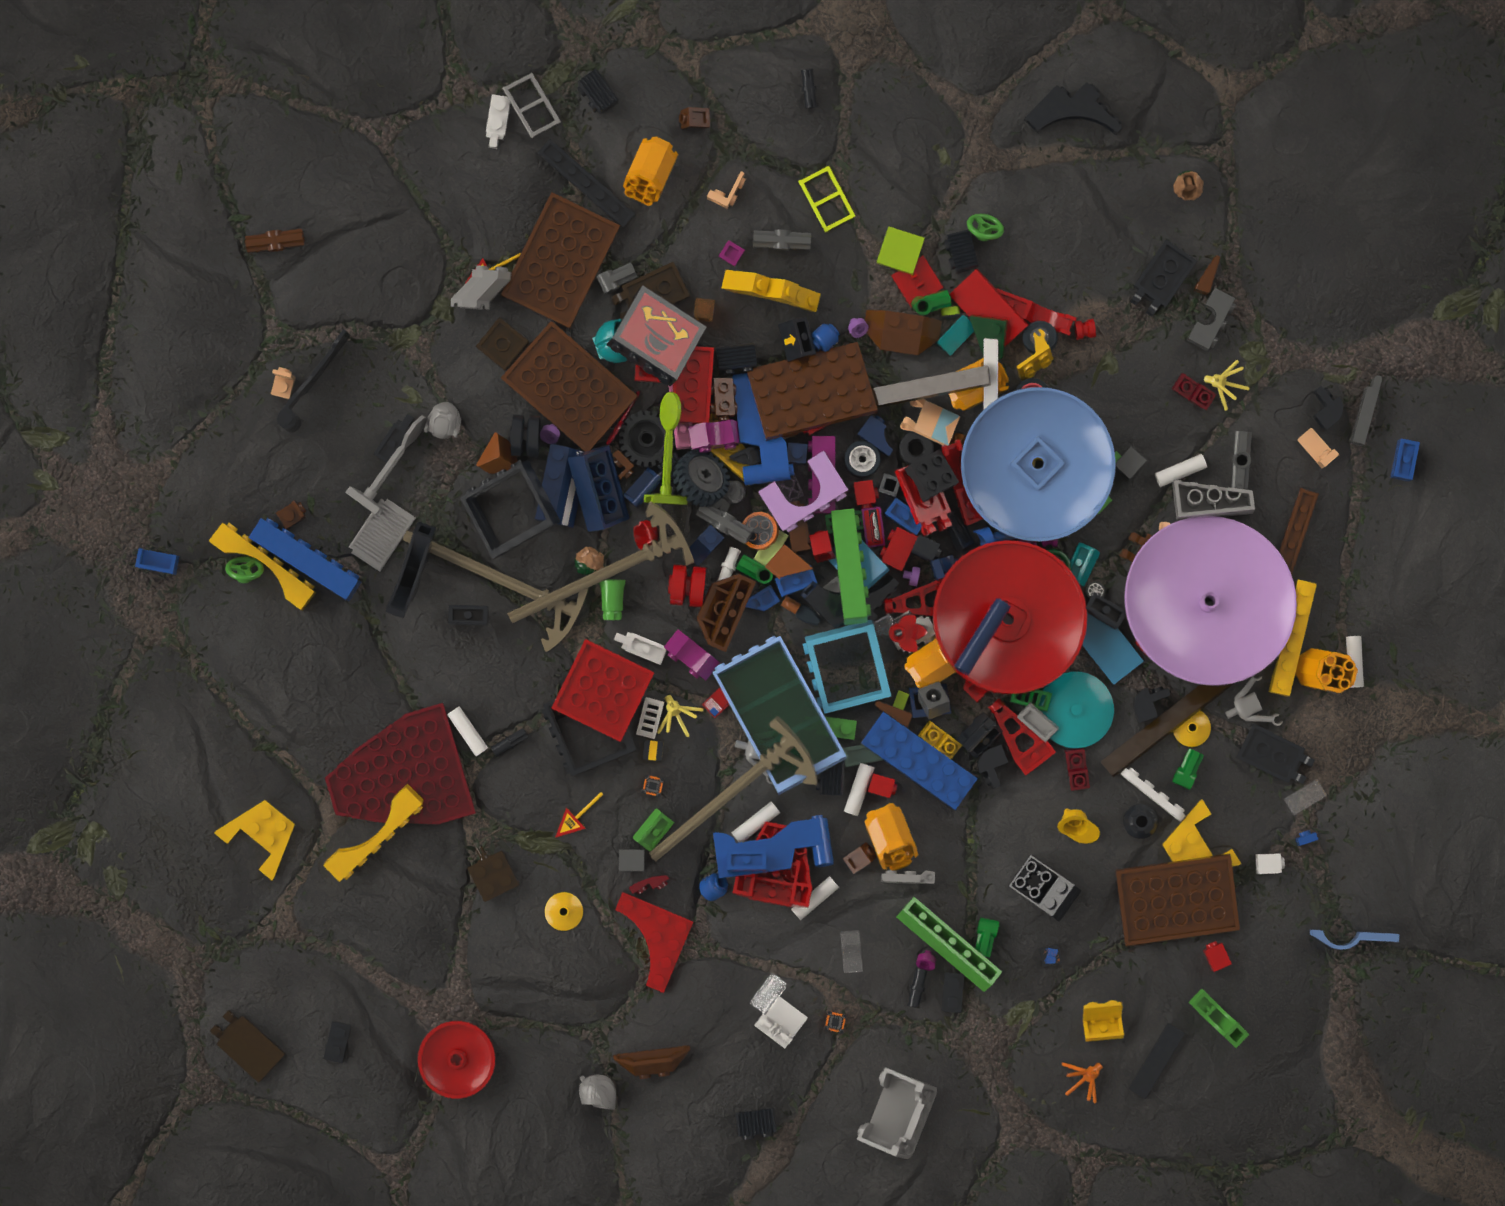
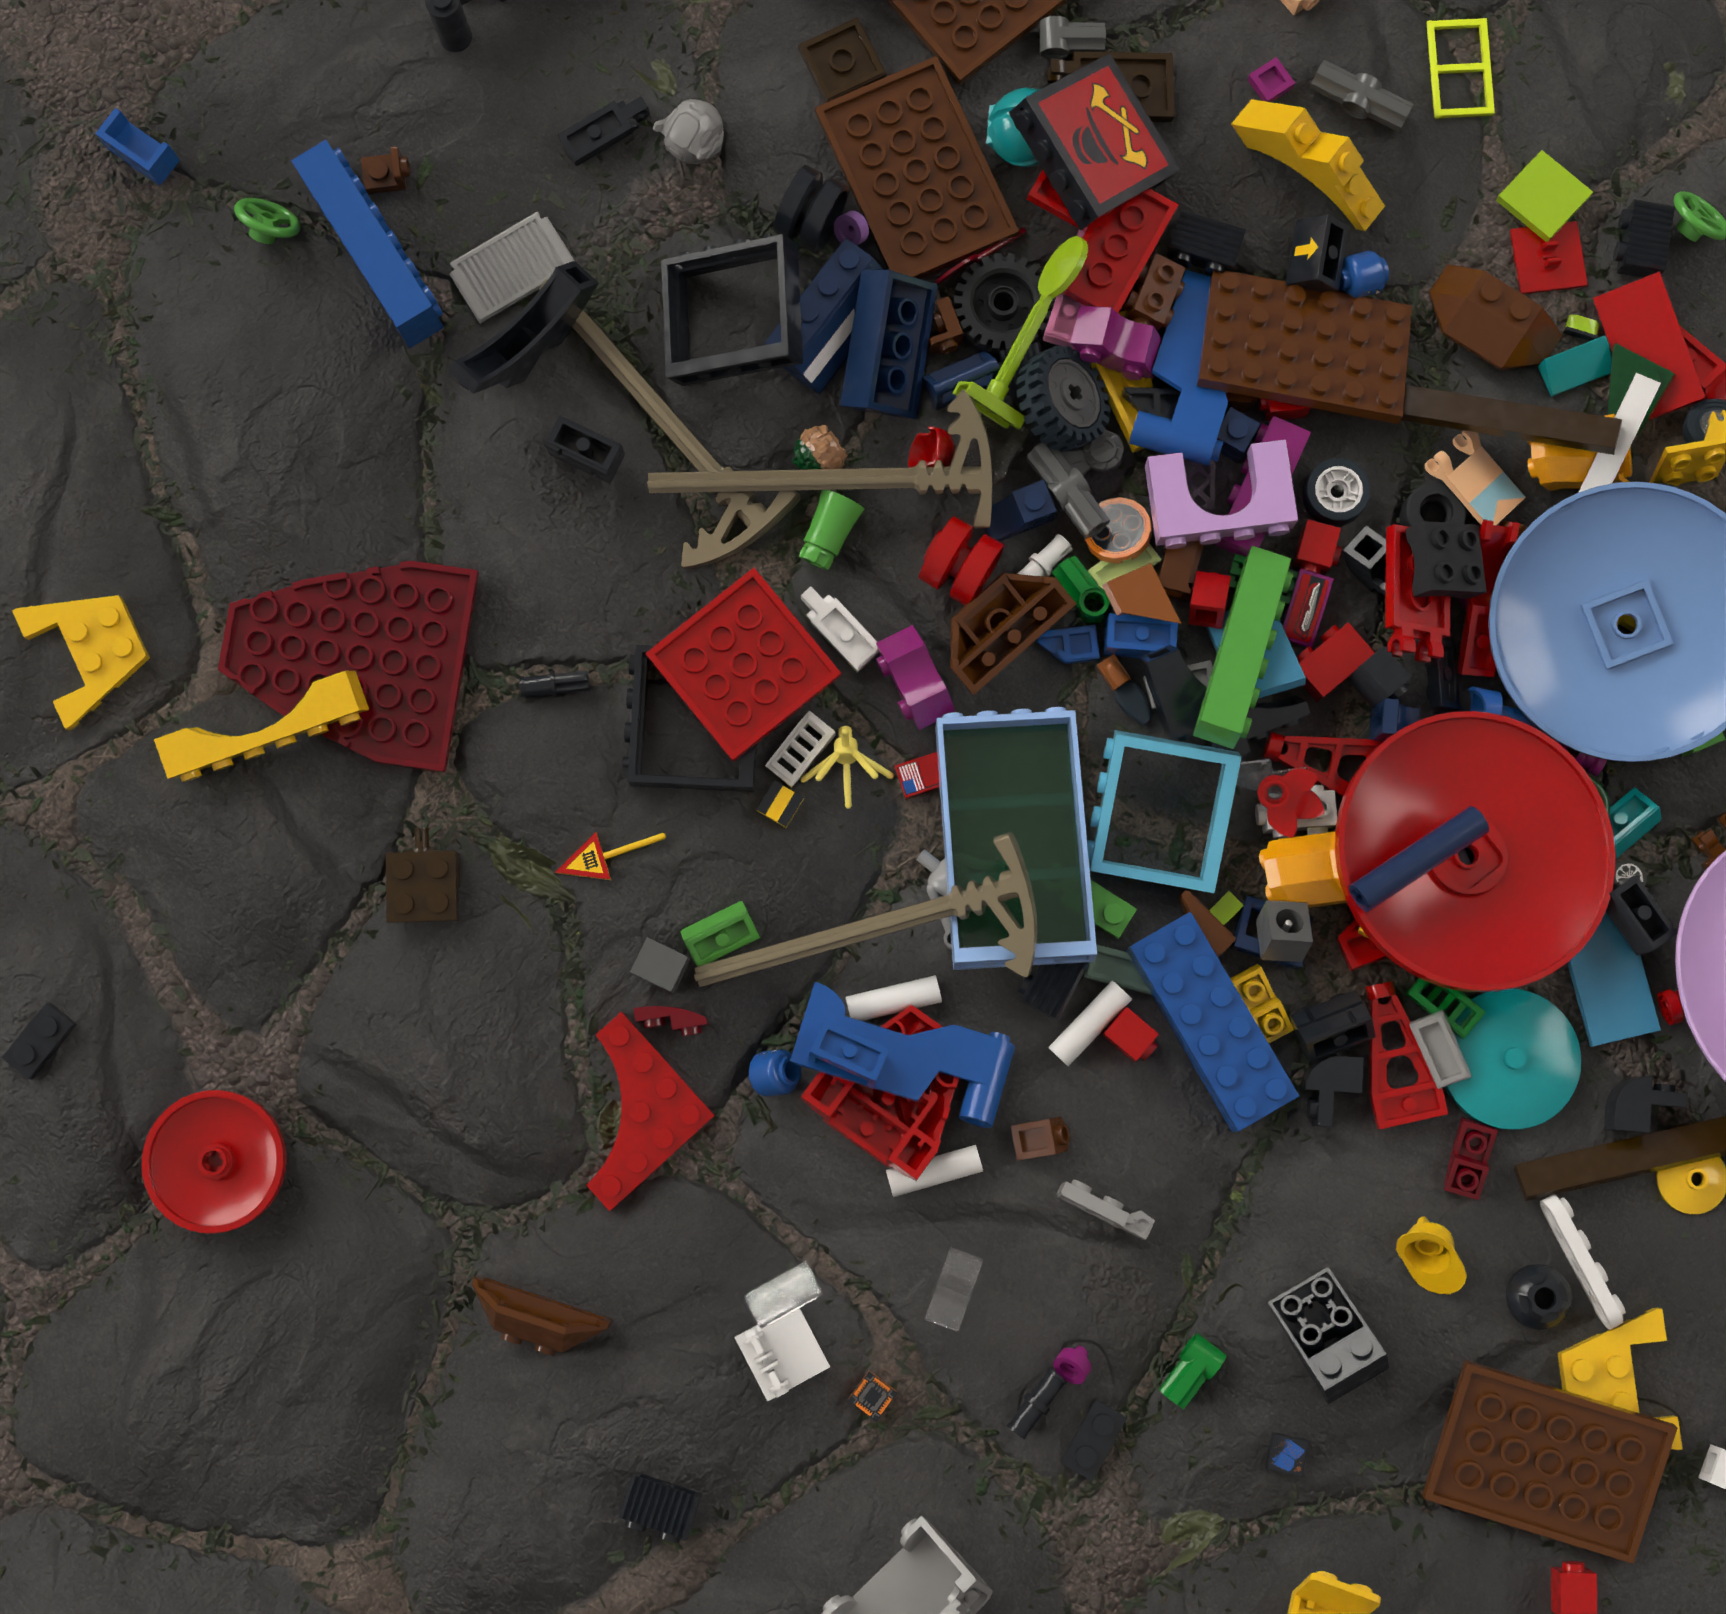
camera: 30 degrees right, 5 degrees down
yellow arch [209,523,316,611] -> none
light grey piece [345,415,427,516] -> none
white piece [447,706,488,756] -> none
dark orange slope [476,432,518,474] -> none
yellow dish [545,892,583,931] -> none
light grey helmet [579,1074,616,1110] -> none
tile [642,775,664,797] -> none
clear orange brick [694,298,715,322] -> none
medium lavender tile [848,318,869,338] -> none
dark blue arch [857,415,893,457] -> none
light orange brick [864,803,918,871] -> none
blue panel [884,498,921,535] -> none
bright green brick [896,897,1002,992] -> none
medium lavender tile [903,566,921,587] -> none
green piece [911,290,951,315] -> none
green piece [1172,748,1204,790] -> none

